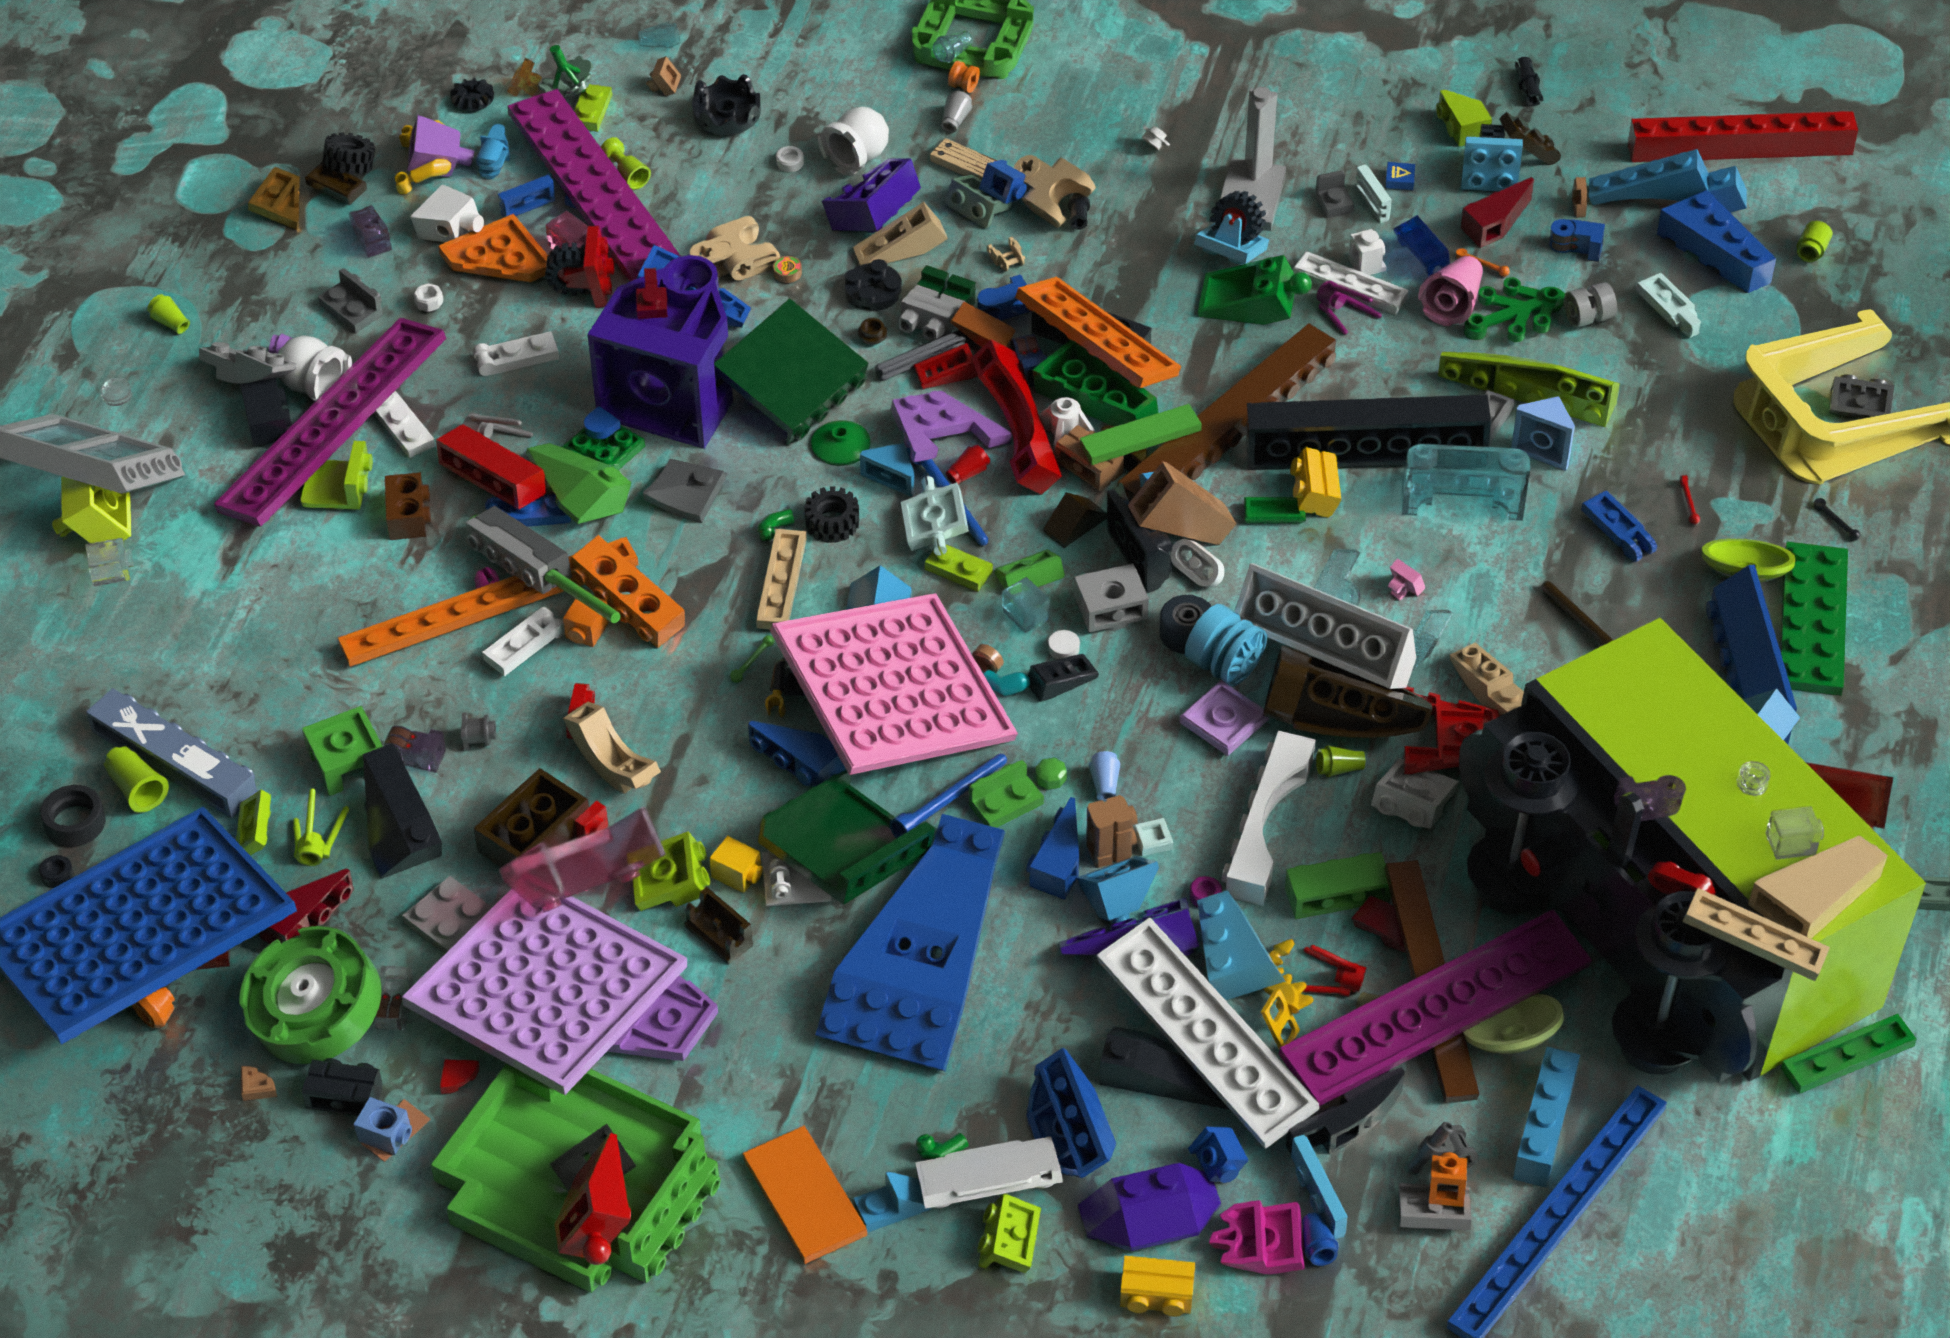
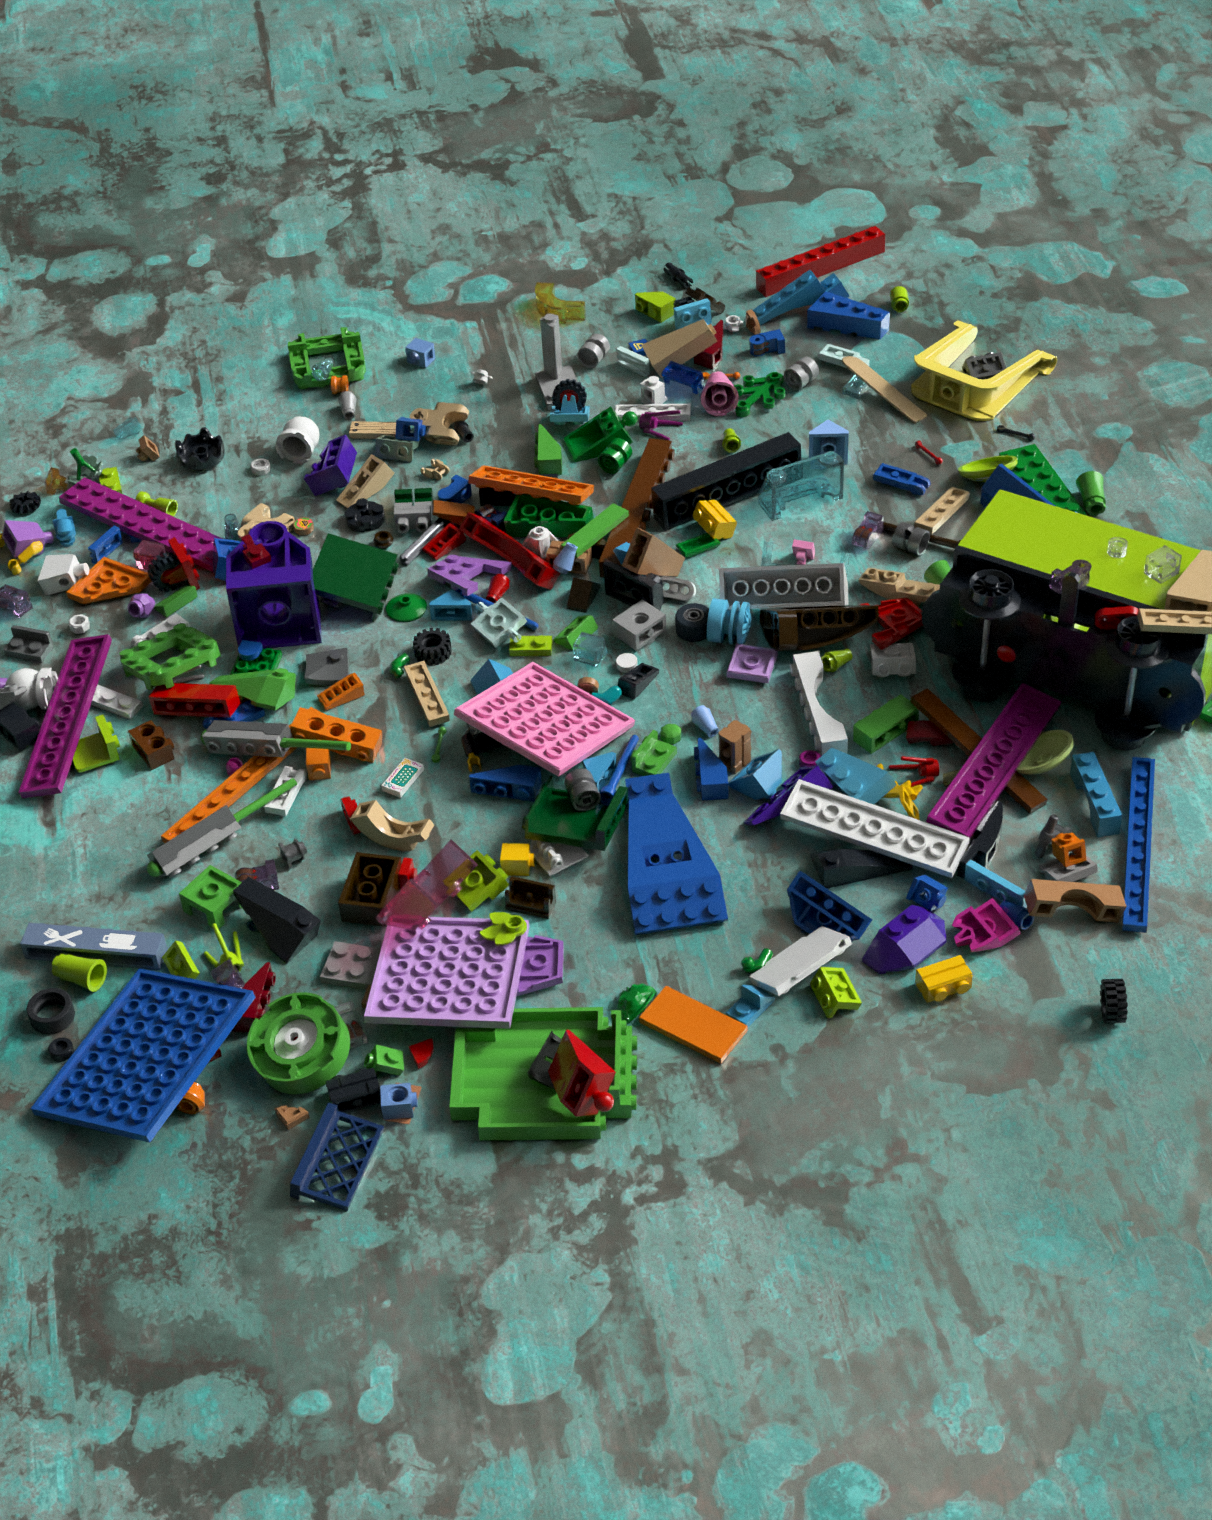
camera: 25 degrees left, 5 degrees down
light aqua tile [1133,818,1173,856] -> none
dark grey bracket [1315,170,1354,218] -> none
lime wedge [1438,352,1620,427] -> none
none -> bright green plate [119,623,221,690]
none -> medium lavender rock [127,594,155,618]
none -> piece [147,778,297,878]
none -> bright green slope [154,586,198,618]
none -> leg [210,959,245,989]
none -> clear light blue cone [224,514,242,542]
none -> dark blue fence [290,1103,384,1211]
none -> orange slope [317,672,365,711]
none -> bright green bracket [364,1045,404,1076]
none -> white tile [381,758,424,798]
none -> medium blue brick [405,338,436,368]
none -> lime plate [480,912,527,945]
none -> bright green slope [534,424,562,475]
none -> clear yellow arch [535,282,586,324]
none -> light blue cone [553,542,578,574]
none -> flat silver wheel [564,769,601,811]
none -> light grey wheel [577,333,610,368]
none -> dark azure slope [582,752,617,791]
none -> green wheel [597,438,632,474]
none -> green hat [617,984,657,1023]
none -> tan slope [642,319,717,378]
none -> lime cone [722,428,741,453]
none -> white plate [723,315,744,332]
none -> tan piece [842,356,927,424]
none -> clear light blue plate [842,375,870,399]
none -> clear purple leg [852,511,884,549]
none -> flat silver wheel [892,521,930,556]
none -> tan plate [914,487,970,534]
none -> medium nougat arch [1024,879,1126,922]
none -> bright green plant [1076,471,1106,516]

